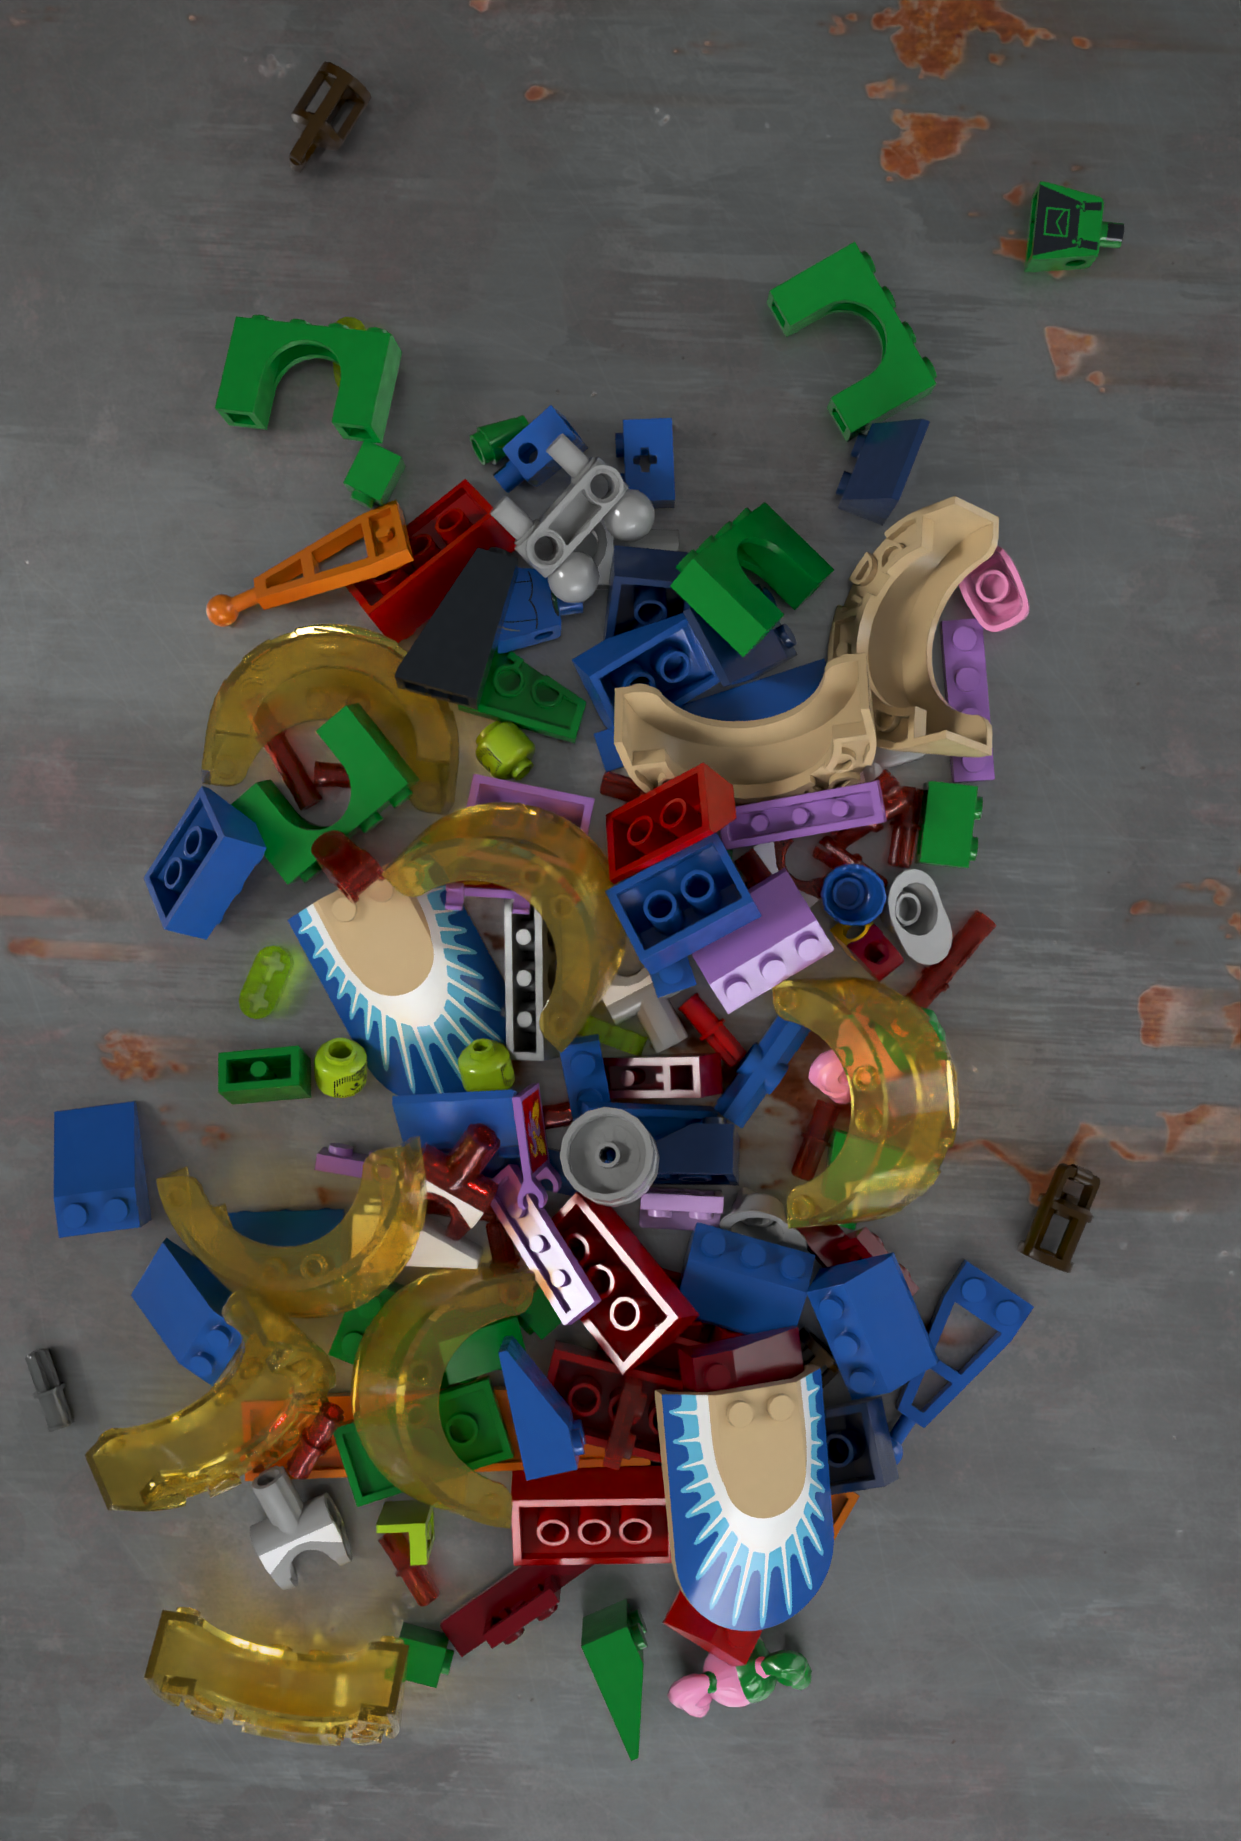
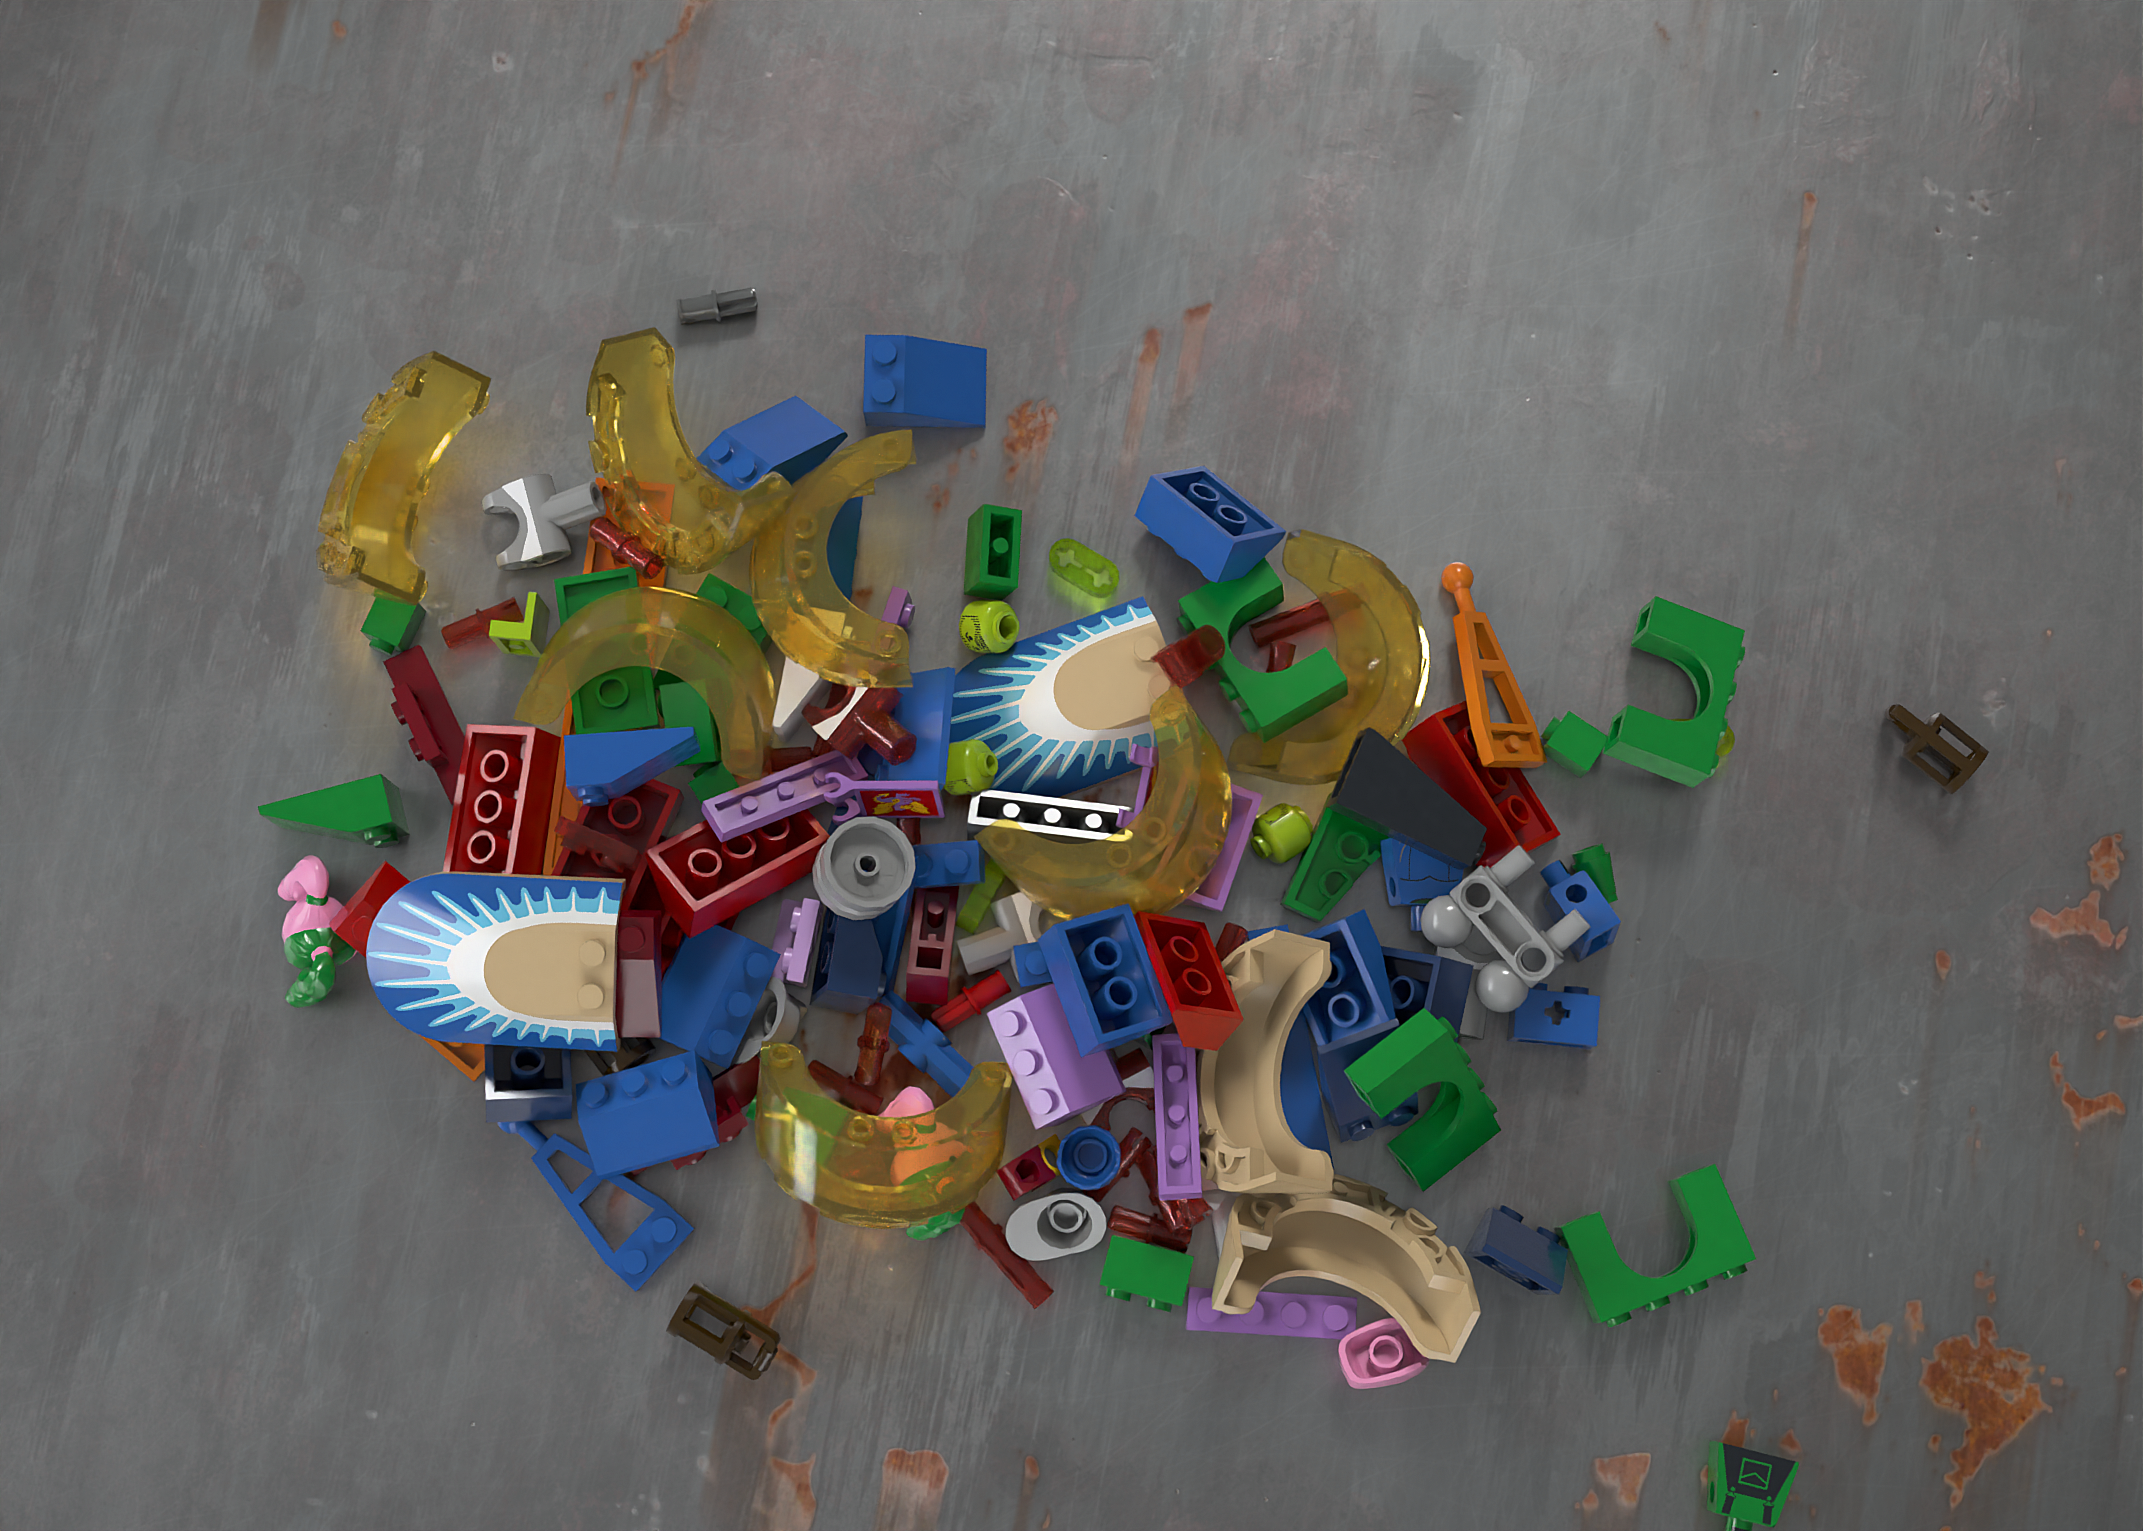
camera: 90 degrees right, 10 degrees down
none -> clear red axle [854,1002,892,1085]

